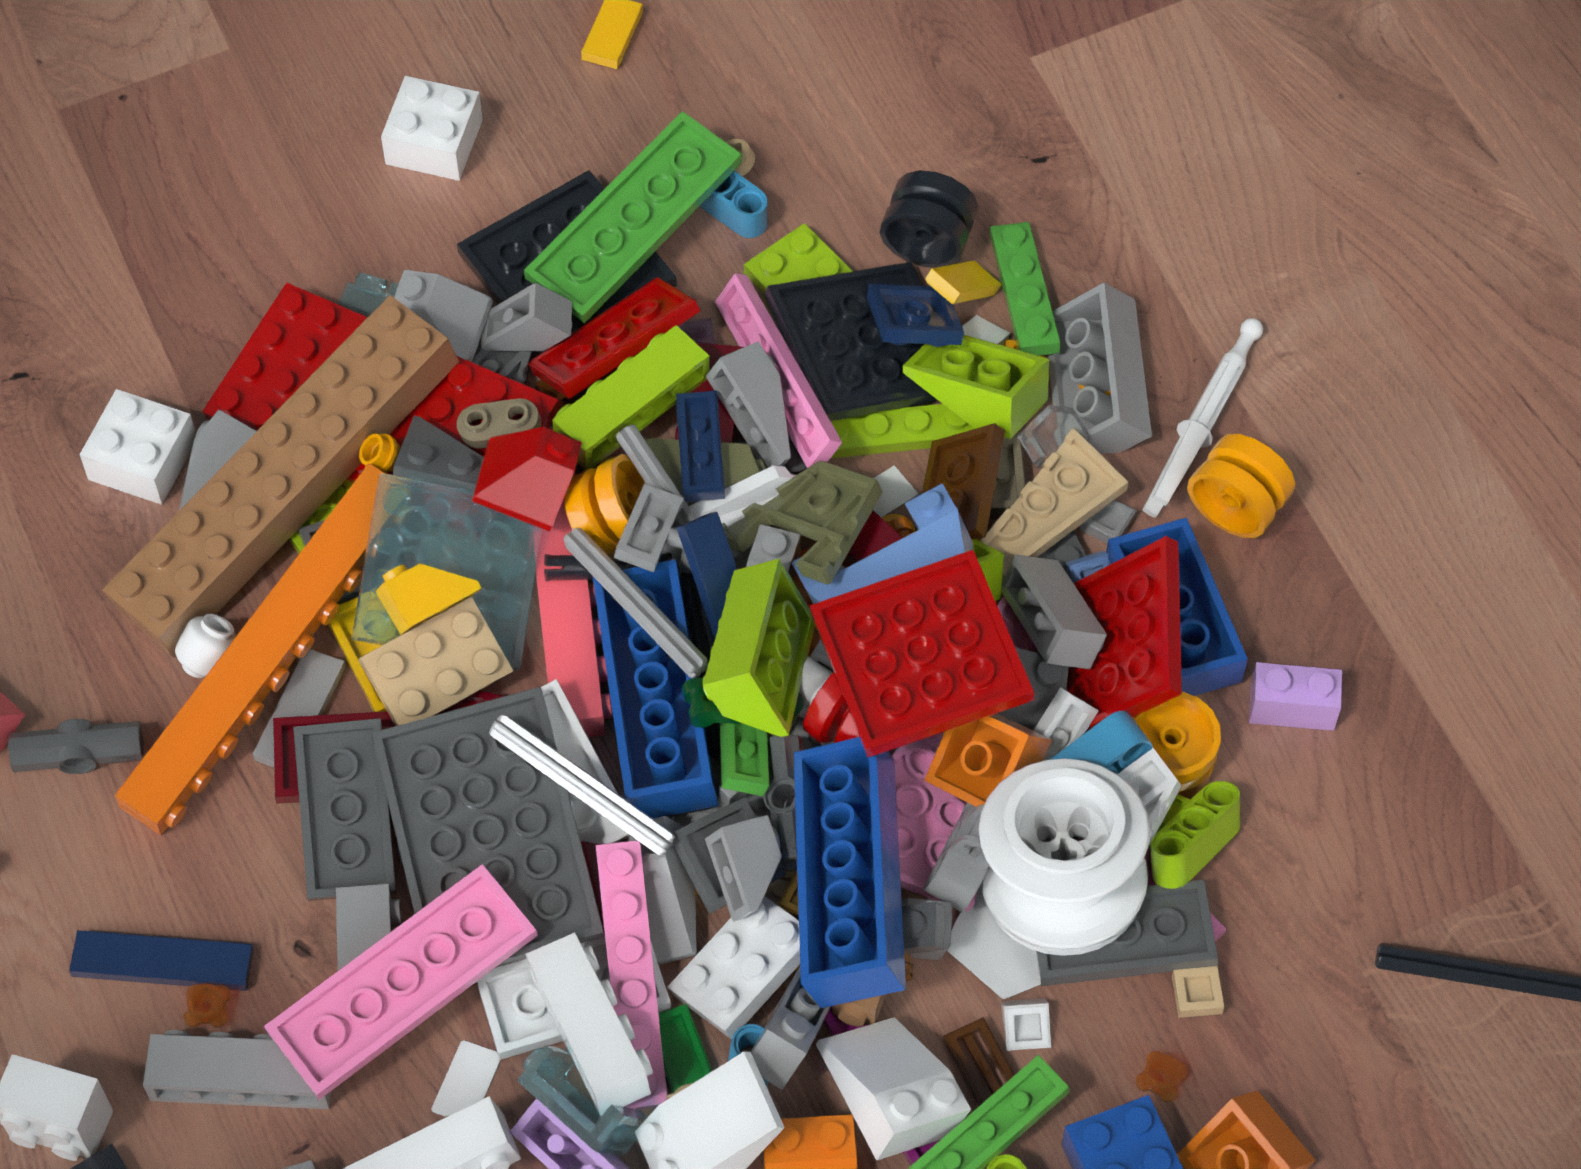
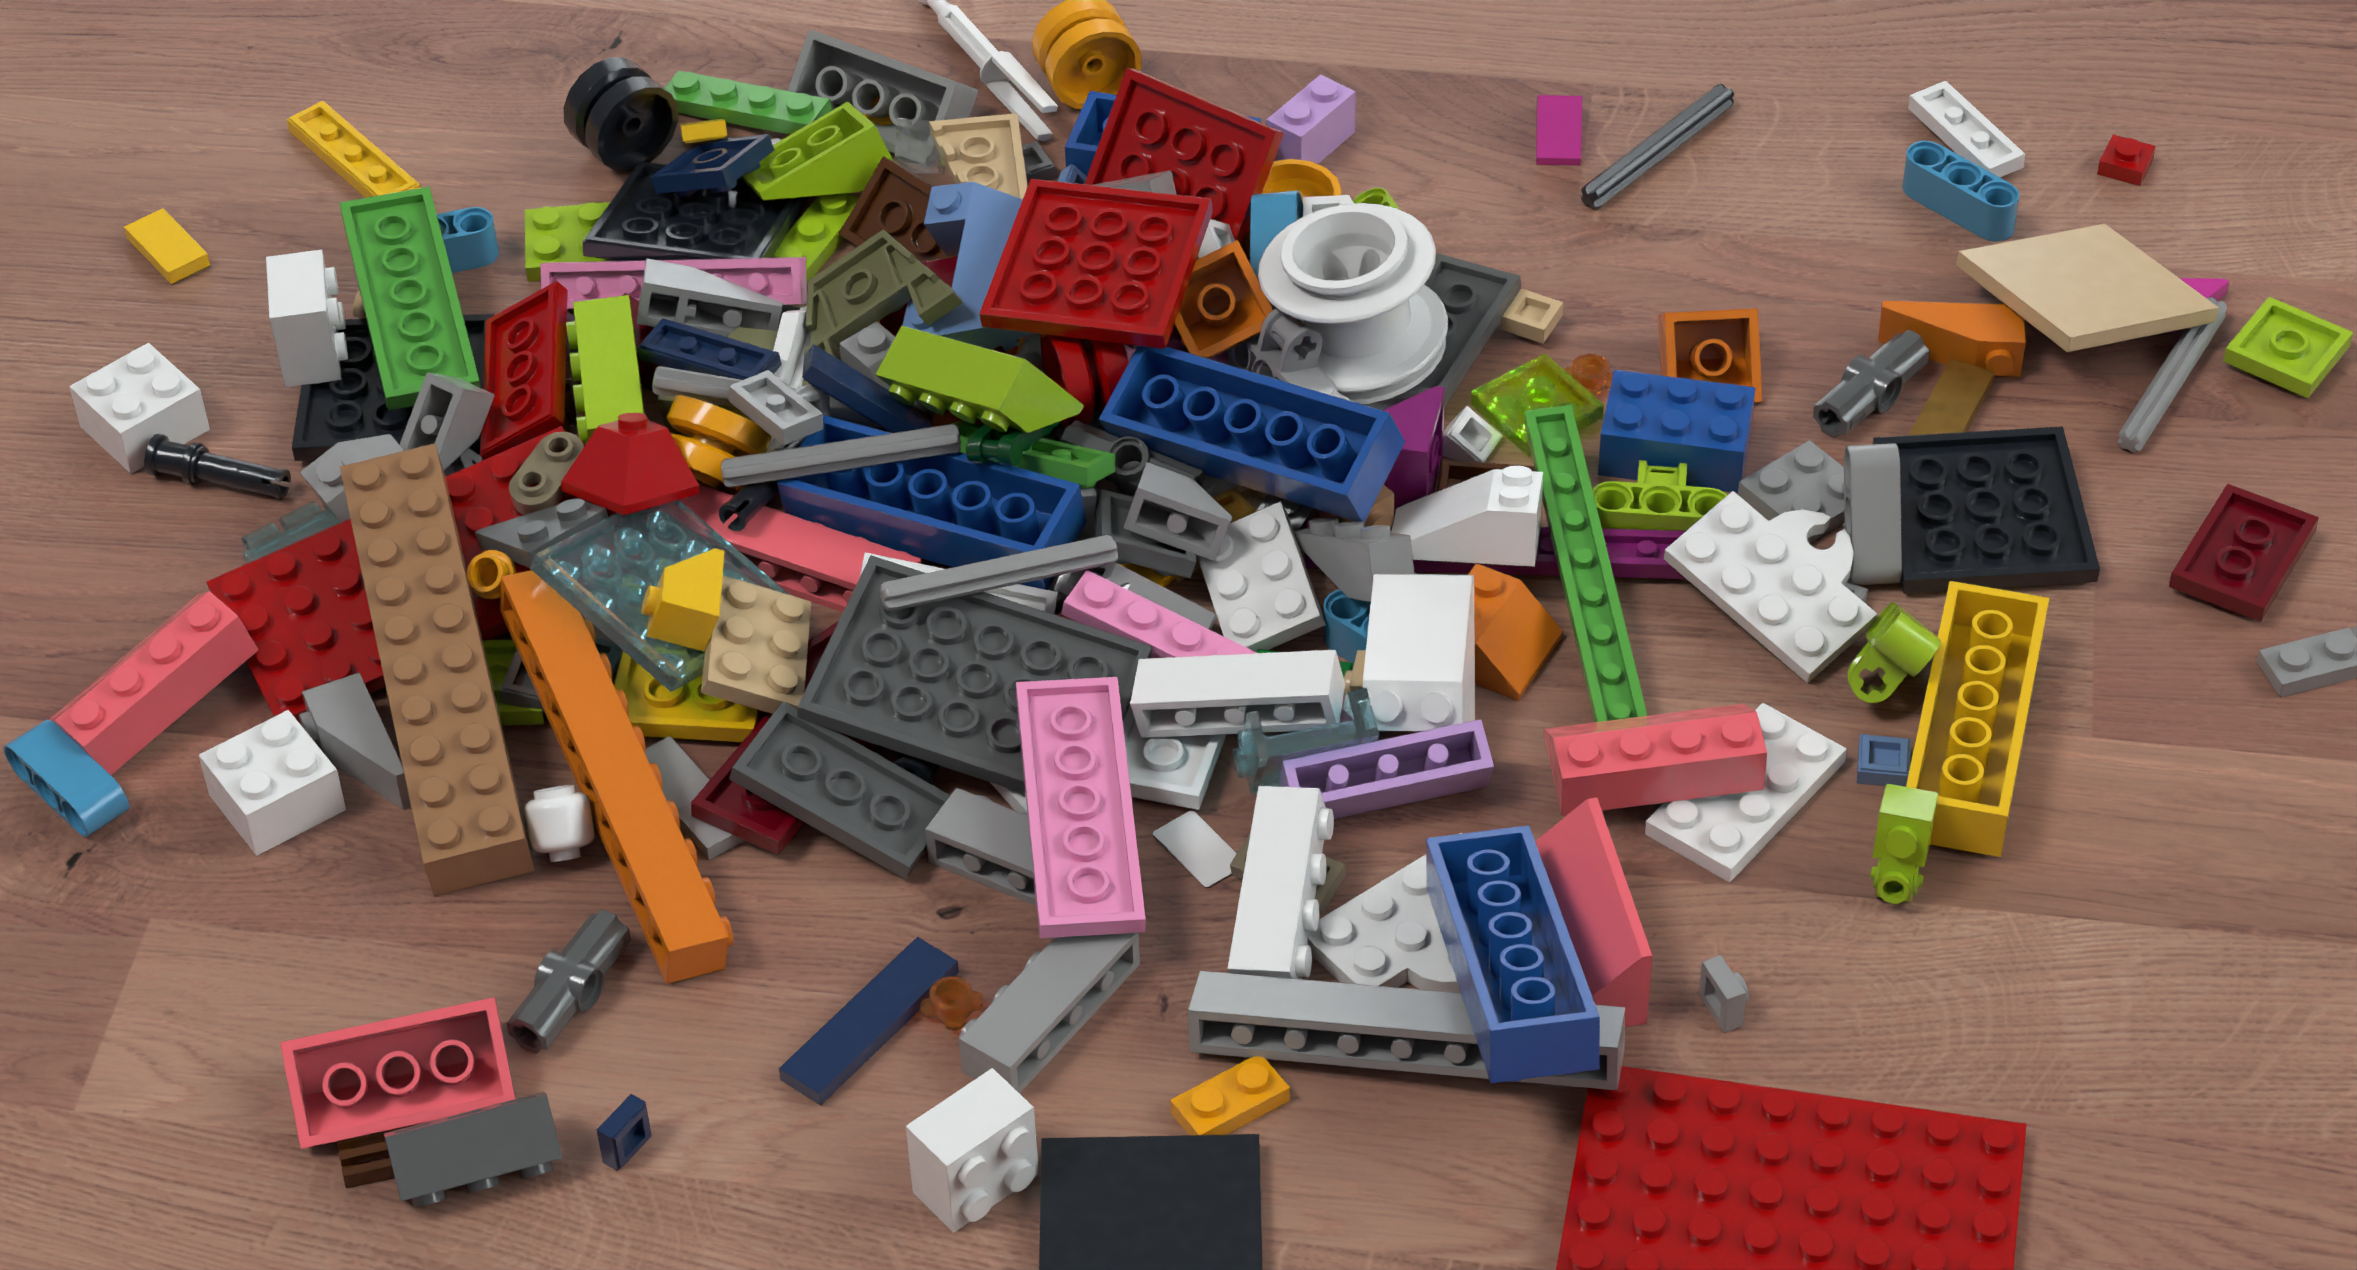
camera: 55 degrees left, 15 degrees down
none -> dark azure beam [3,719,130,837]
none -> coral slope [49,591,258,775]
none -> black pin [144,433,291,500]
none -> white brick [266,249,348,387]
none -> yellow tile [286,101,421,198]
none -> magenta slope [1382,386,1445,517]
none -> clear neon green plate [1471,353,1604,457]
none -> dark pink slope [1536,95,1582,166]

